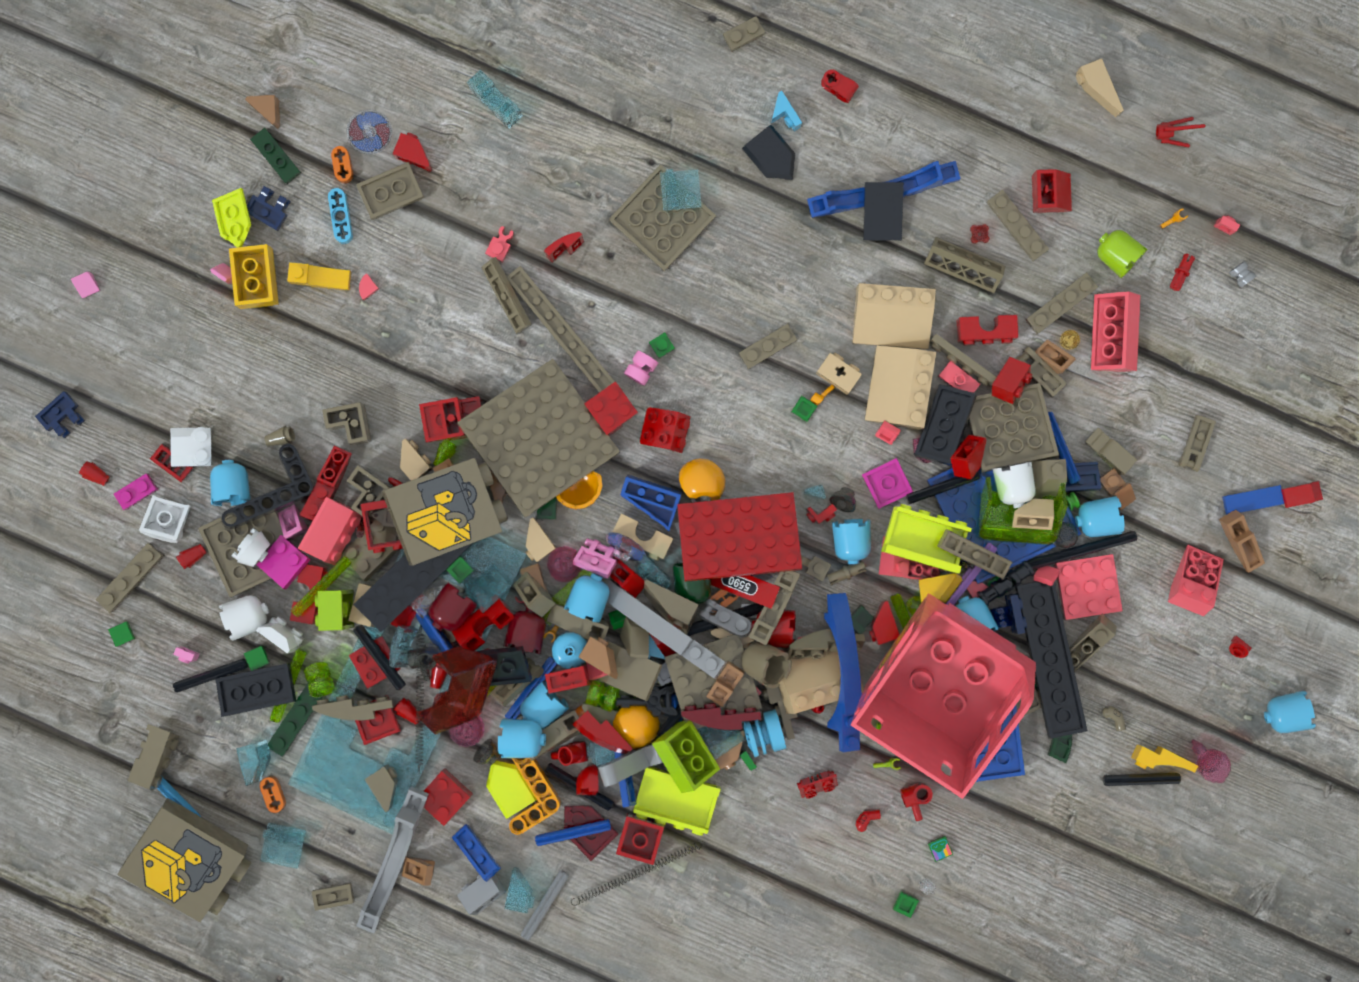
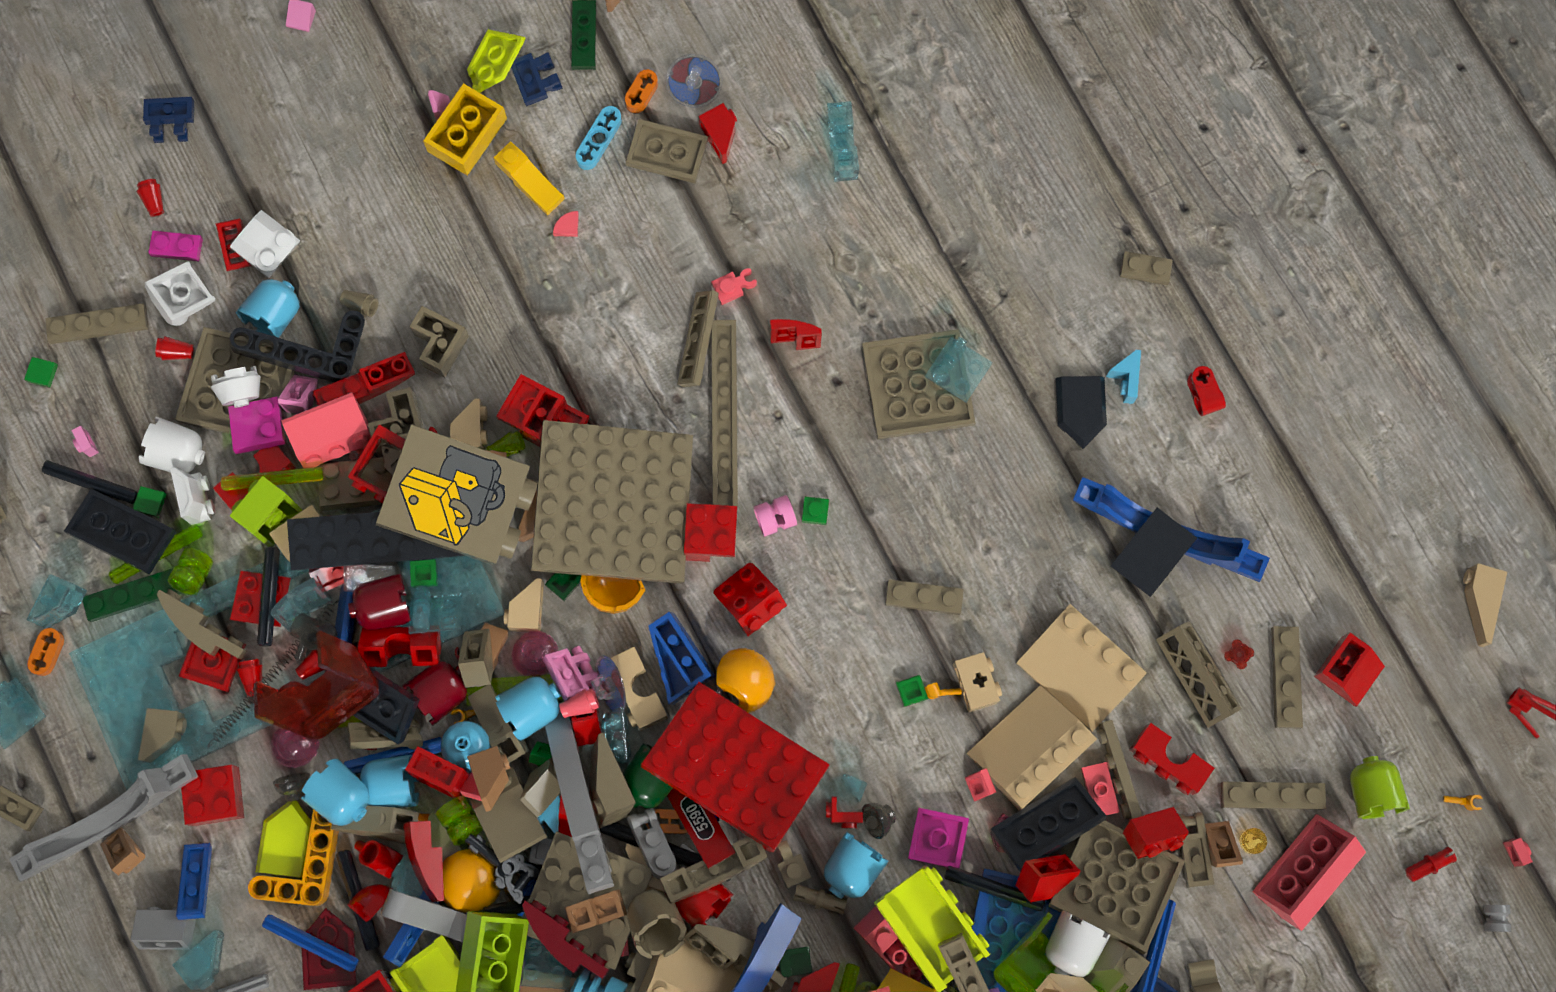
camera: 35 degrees right, 10 degrees down
none -> coral cone [559,688,600,718]

